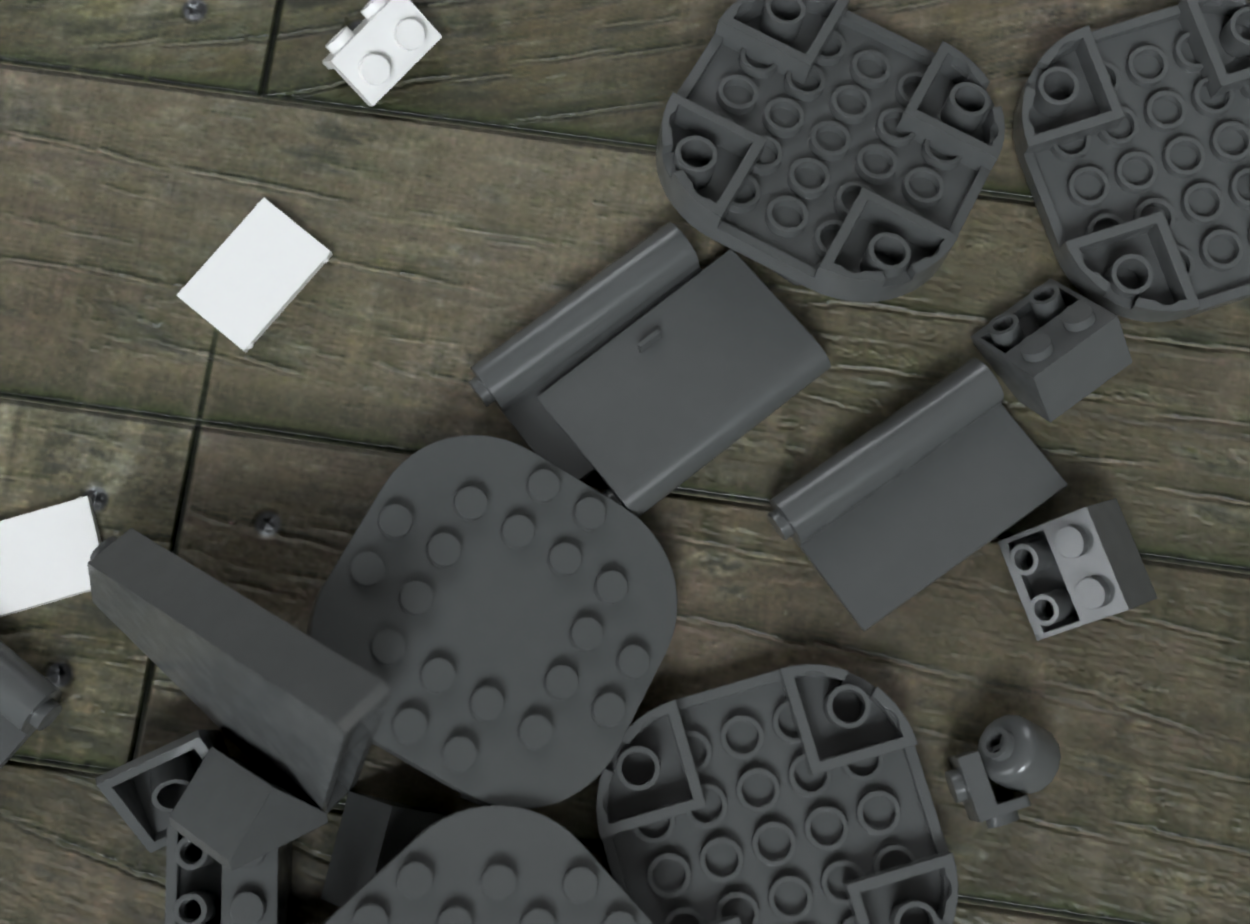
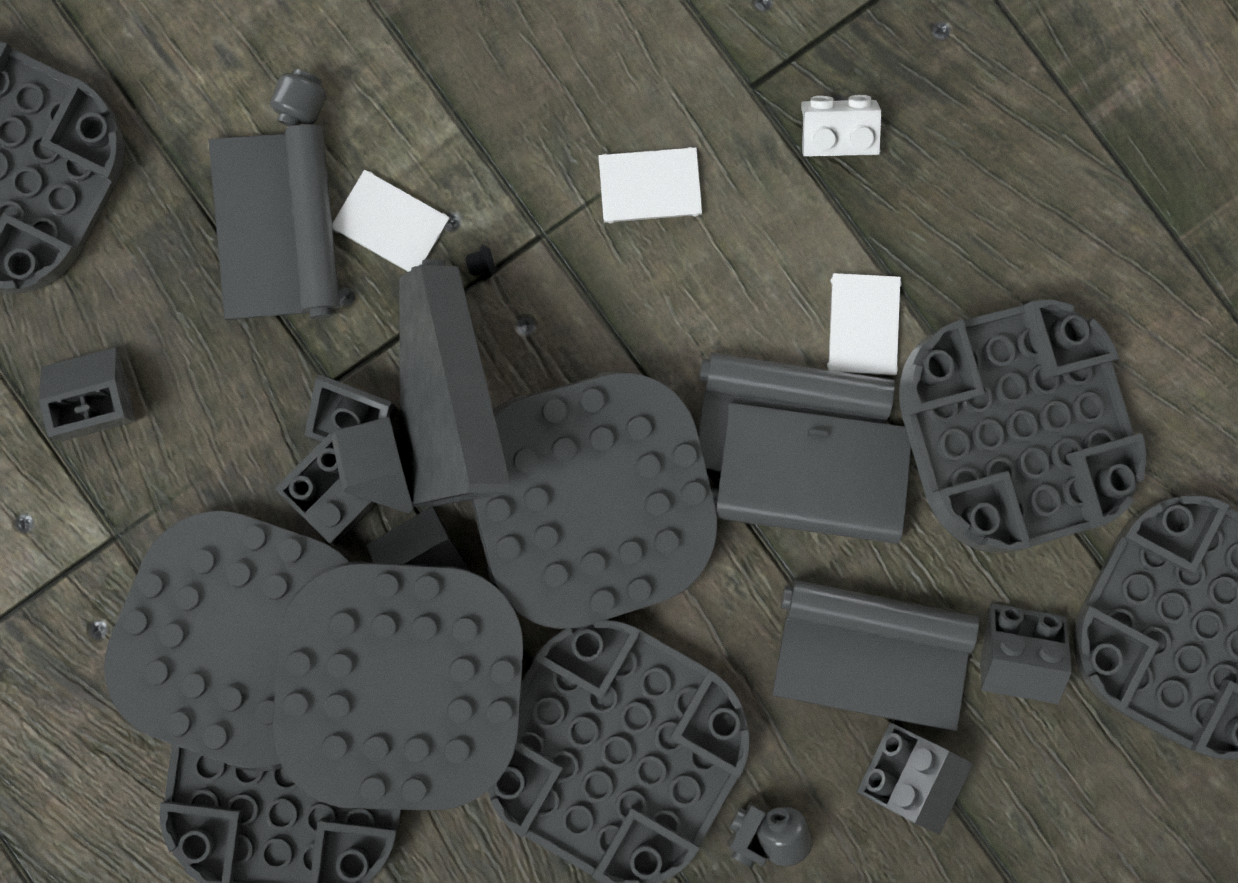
camera: 40 degrees right, 5 degrees up
none -> black piece [465,244,496,277]
none -> white piece [827,273,902,376]

